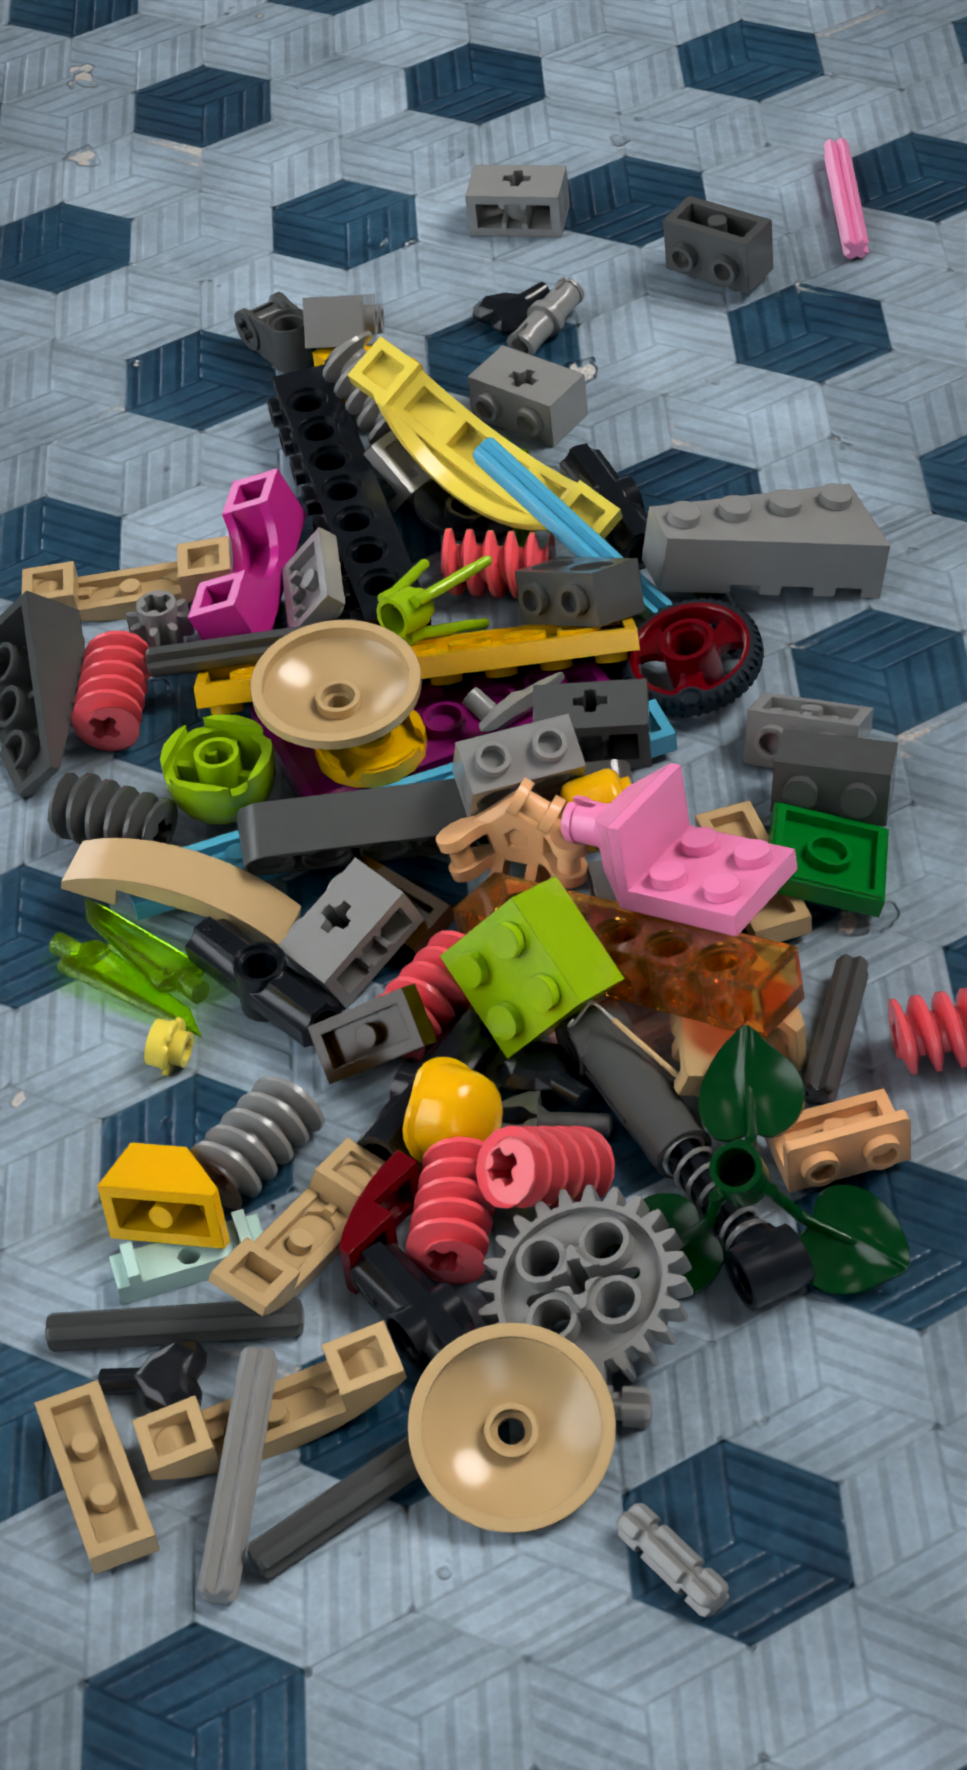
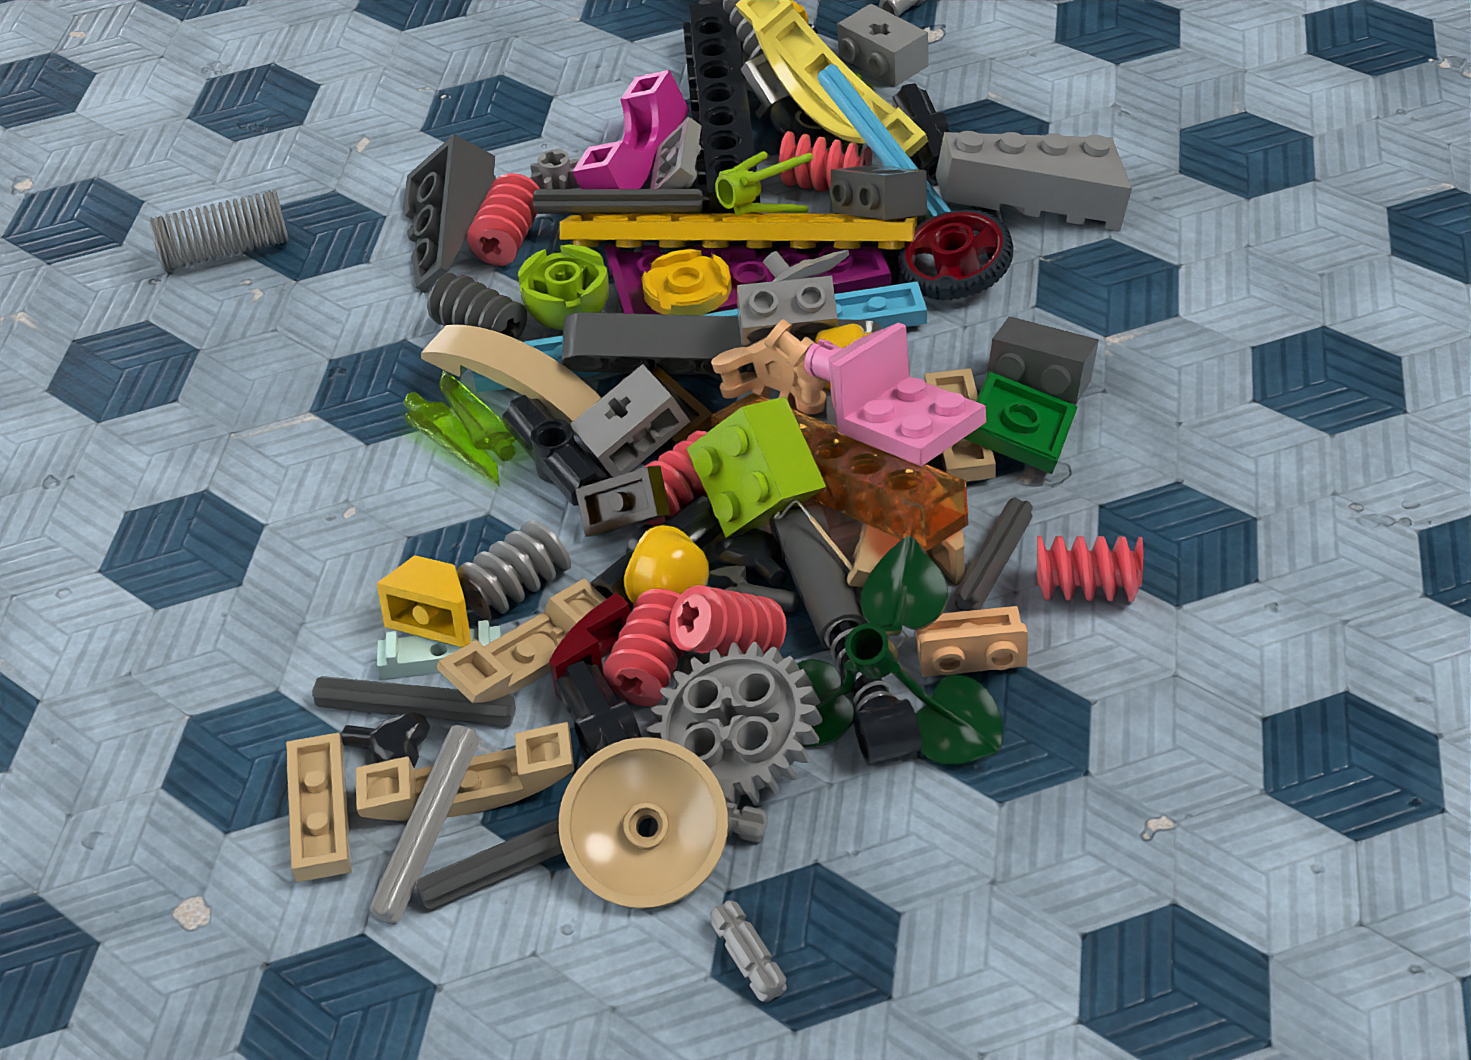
camera: 10 degrees right, 0 degrees up
tan slope [22,536,232,621] -> none
light yellow plate [144,1017,194,1076] -> none
tan dish [250,620,422,750] -> none
dark grey brick [533,678,652,768] -> none
light grey bracket [744,692,874,768] -> none

